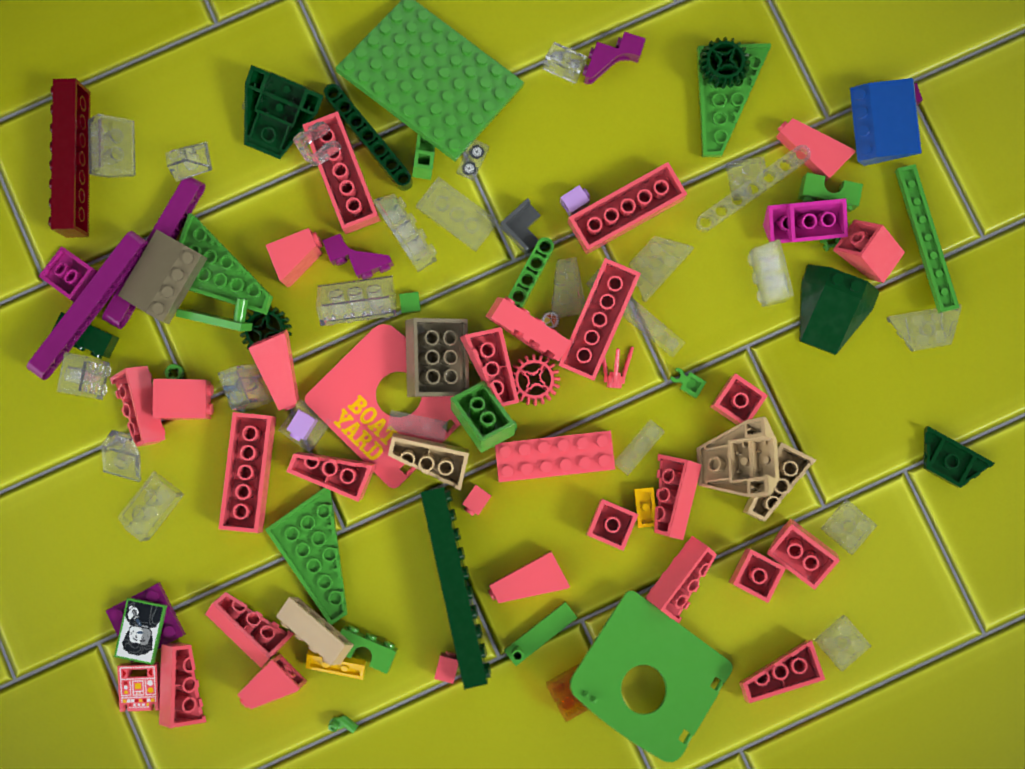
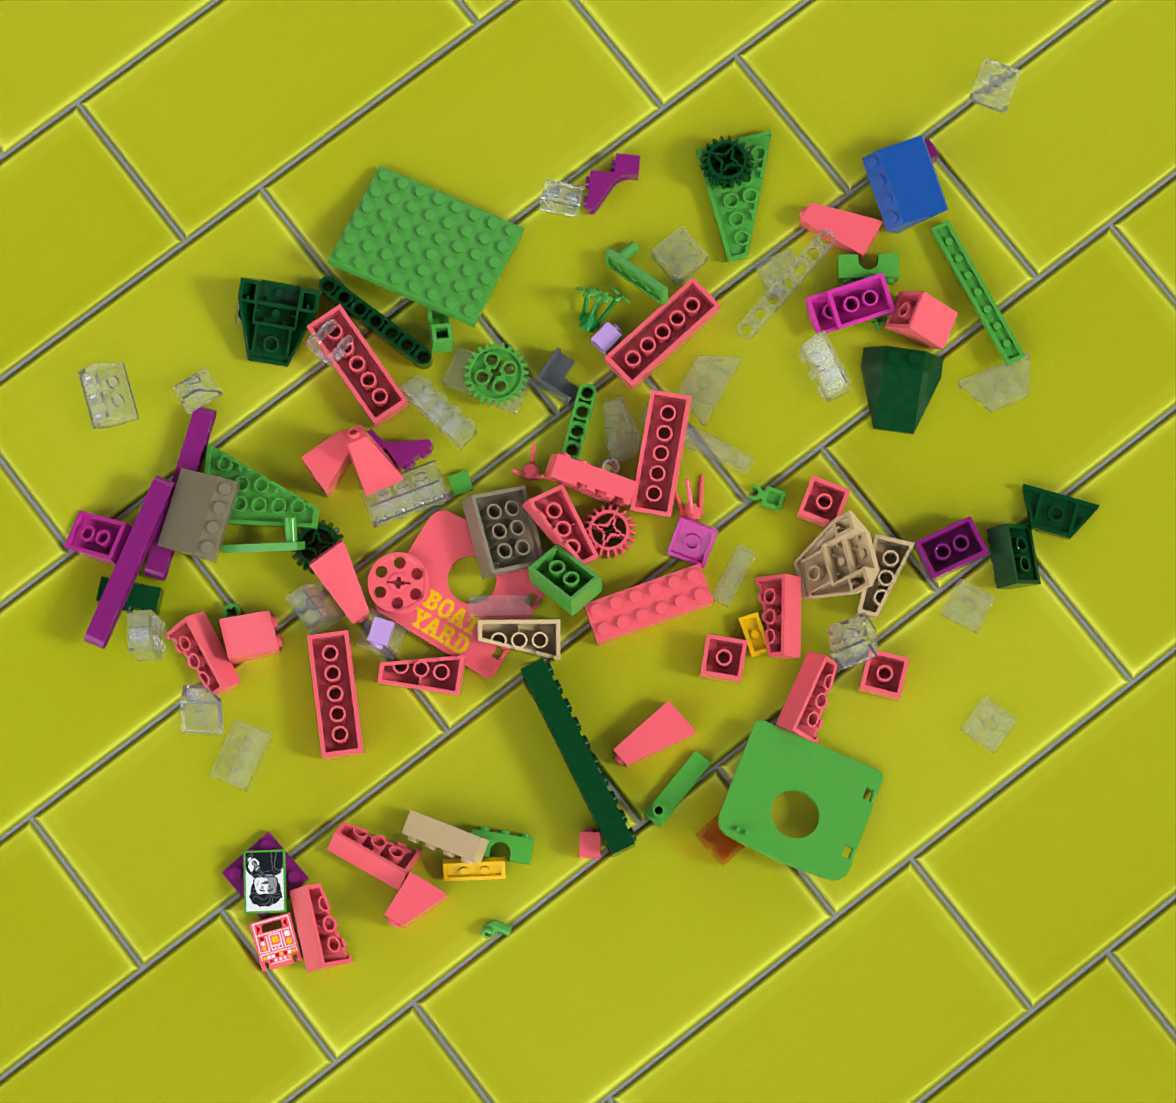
camera: 15 degrees left, 5 degrees down
dark red brick [49,78,91,238] -> none
bright green wing [265,488,348,625] -> none
clear tile [457,140,489,181] -> none
coral brick [463,485,492,516] -> none
coral wedge [739,640,825,703] -> none
coral slope [767,518,840,590] -> none
none -> coral slope [341,424,404,496]
none -> coral wedge [368,552,429,614]
none -> bright green gear [463,342,529,407]
none -> coral plant [512,443,544,481]
none -> plant [576,286,630,333]
none -> bright green piece [605,241,669,305]
none -> clear brick [651,225,708,286]
none -> dark pink tile [666,515,719,568]
none -> clear brick [828,612,878,670]
none -> magenta brick [913,516,988,582]
none -> clear brick [968,57,1022,114]
none -> dark green slope [987,524,1041,589]

